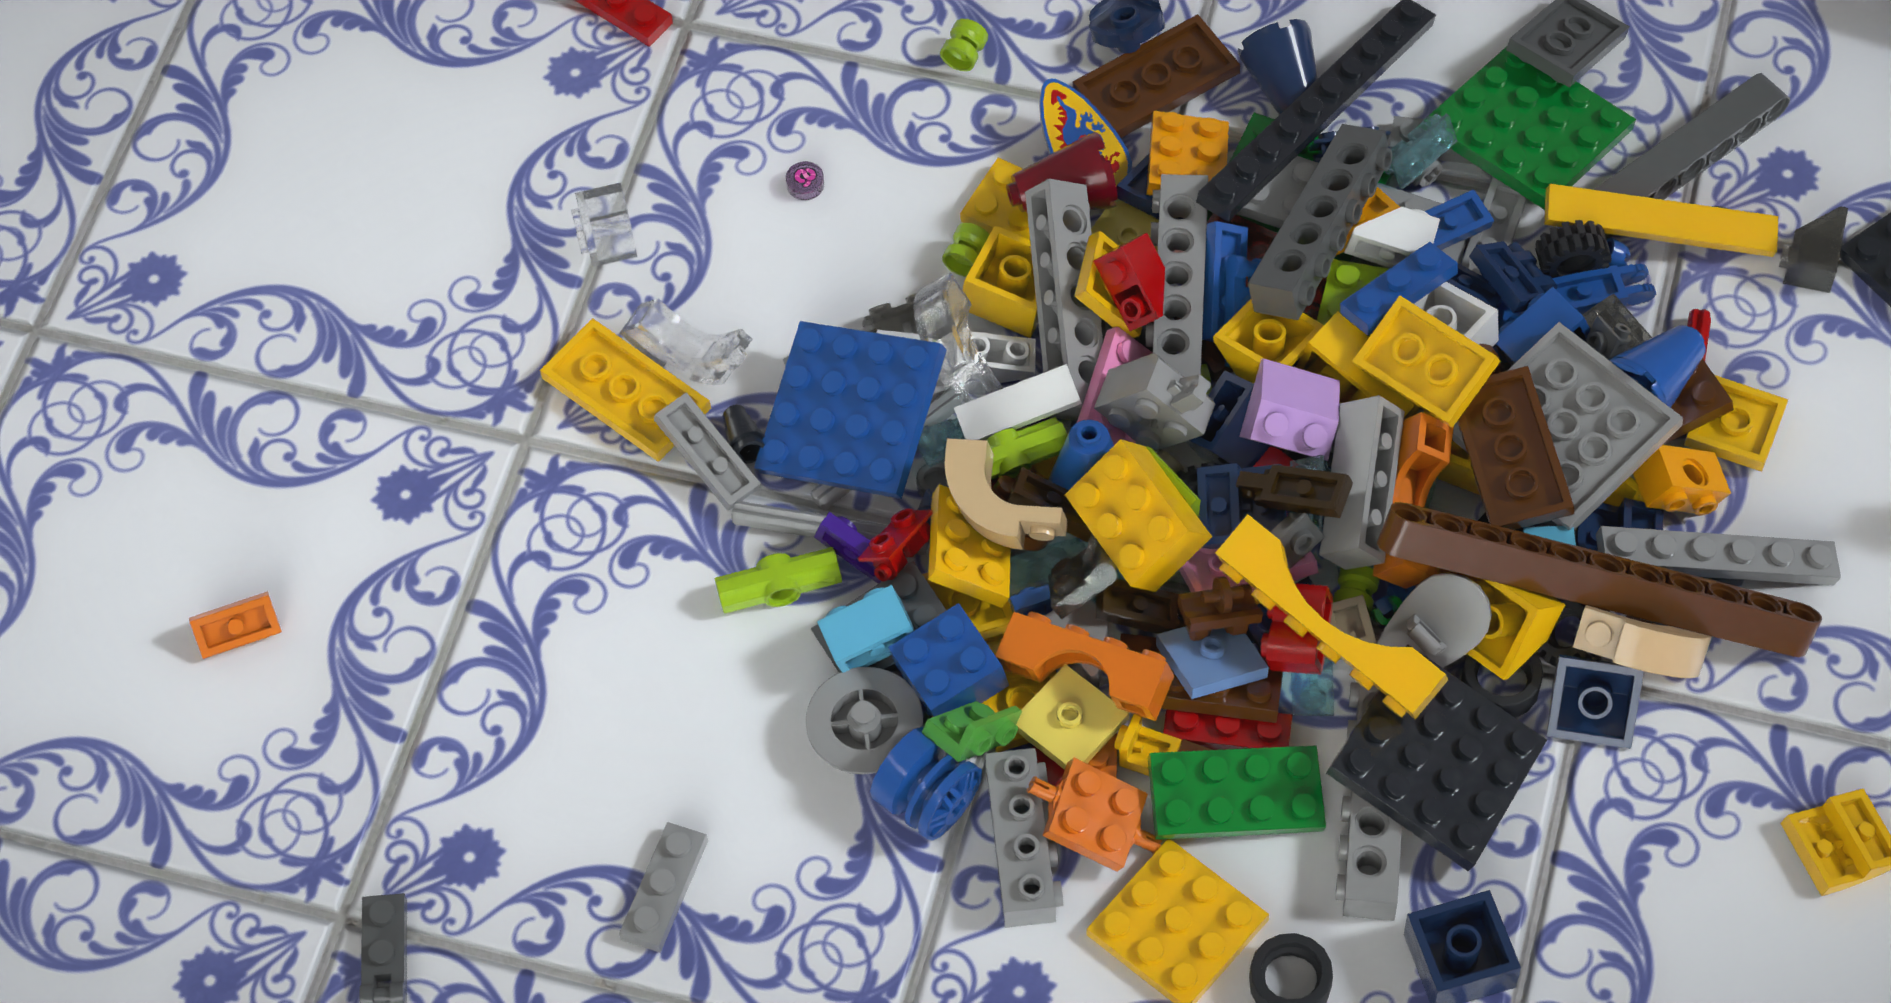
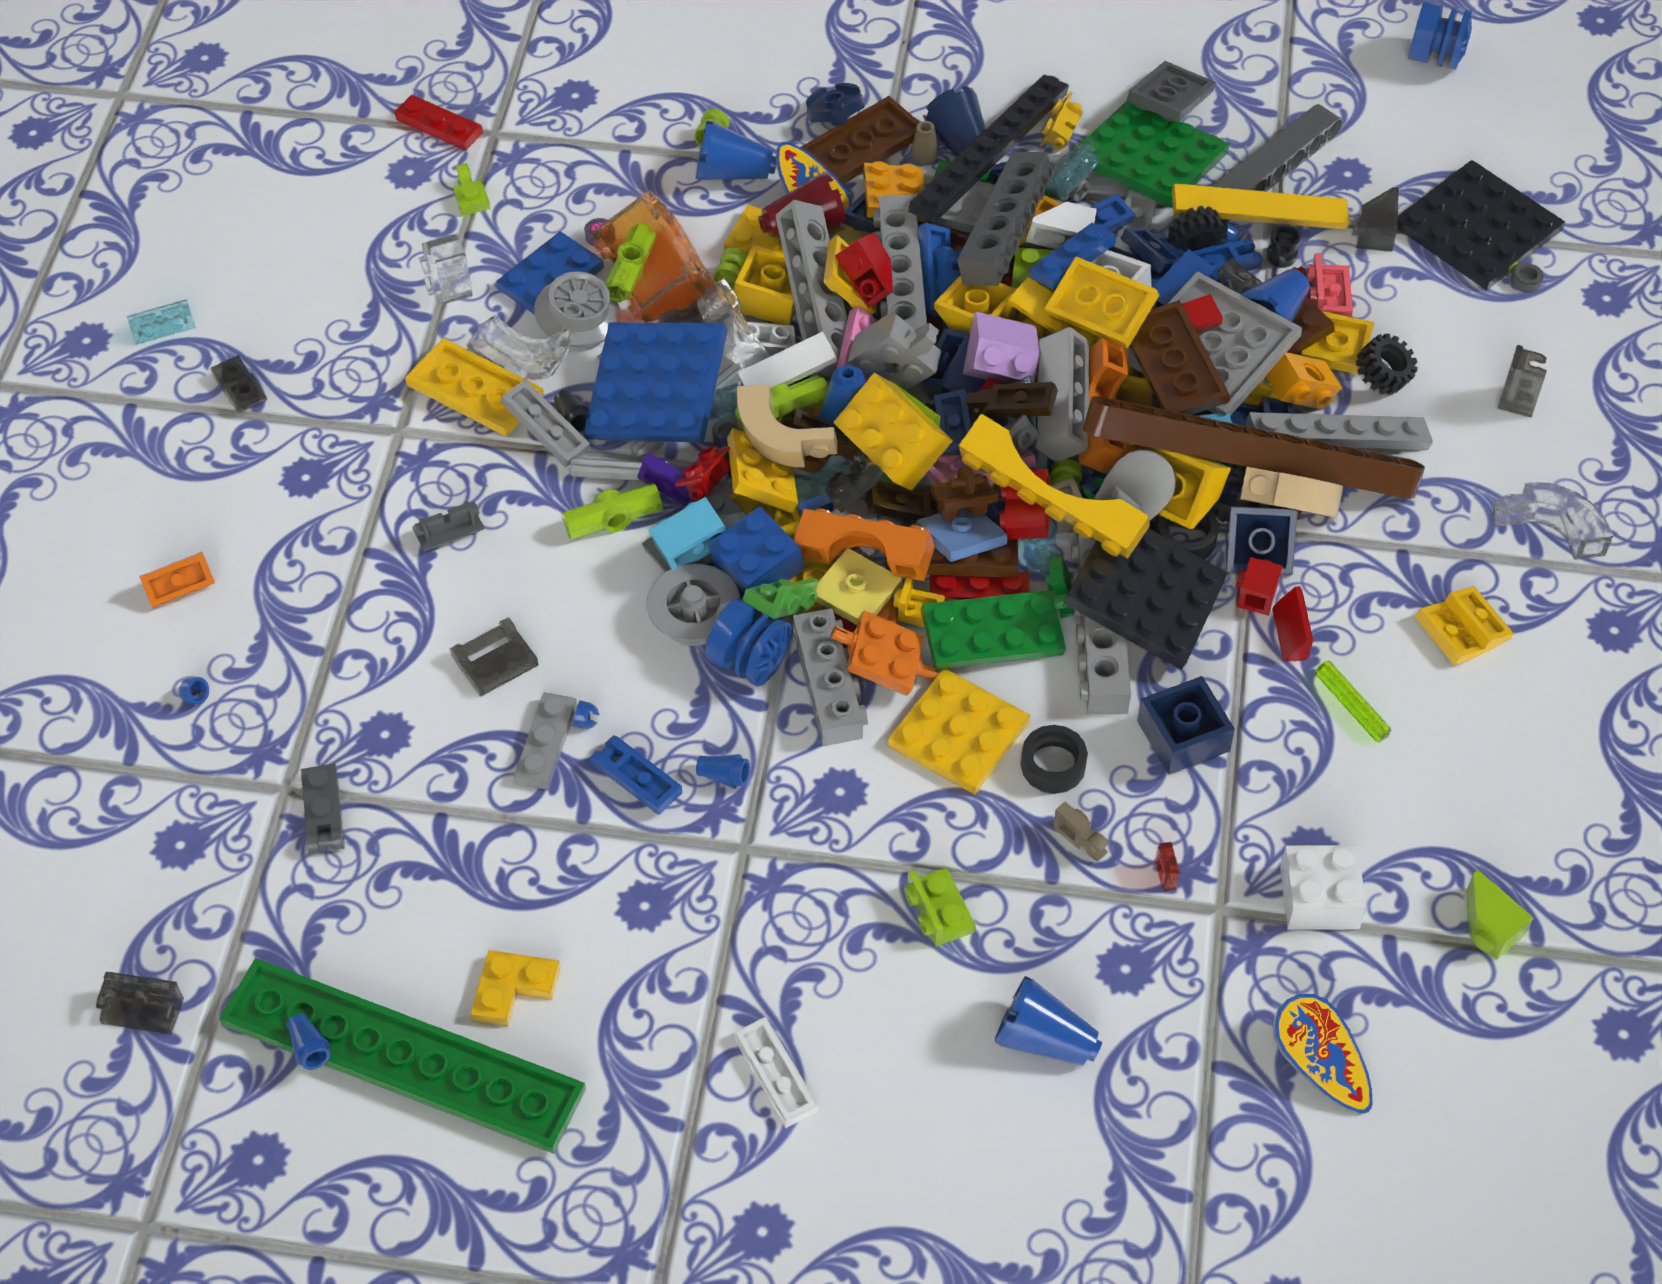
camera: 10 degrees left, 5 degrees down
none -> clear light blue hinge [126,299,196,345]
none -> blue hinge [178,677,209,704]
none -> clear smoke slope [210,355,267,413]
none -> dark grey hinge [412,501,485,552]
none -> clear smoke plate [449,617,539,697]
none -> lime plate [453,163,490,216]
none -> blue plate [496,231,604,315]
none -> light grey wheel [534,271,620,347]
none -> blue hinge [572,700,600,729]
none -> blue plate [588,735,683,815]
none -> clear orange windscreen [592,190,720,323]
none -> lime piece [605,222,657,303]
none -> blue cone [695,121,776,180]
none -> blue cone [696,754,750,789]
none -> dark tan cone [910,121,939,165]
none -> yellow hinge [1039,91,1083,150]
none -> green plate [1045,555,1074,618]
none -> red tile [1182,294,1223,332]
none -> red brick [1235,557,1283,616]
none -> black wheel [1267,225,1301,267]
none -> red slope [1272,586,1313,661]
none -> coral bracket [1306,253,1353,317]
none -> clear neon green axle [1315,661,1391,742]
none -> black tyre [1356,333,1418,395]

